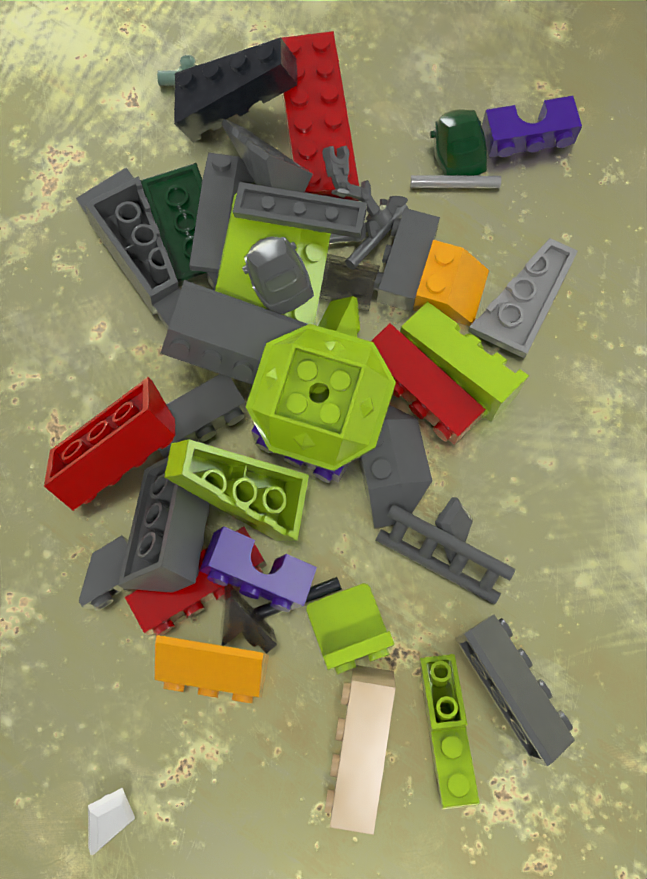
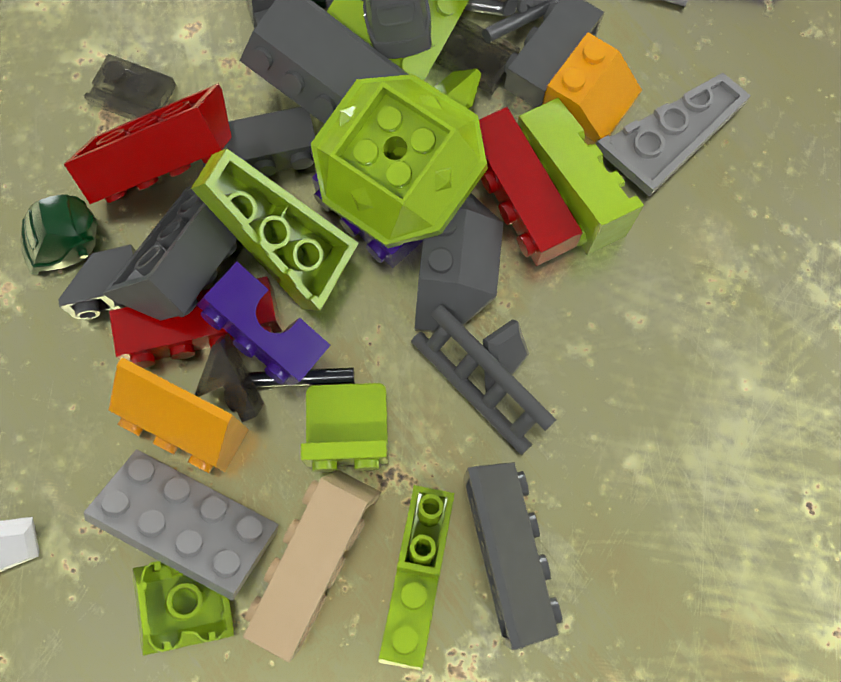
camera: 15 degrees right, 0 degrees up
none -> dark green helmet [21,194,97,275]
none -> clear smoke plate [84,54,176,120]
none -> light grey plate [84,449,279,601]
none -> lime slope [133,561,234,656]

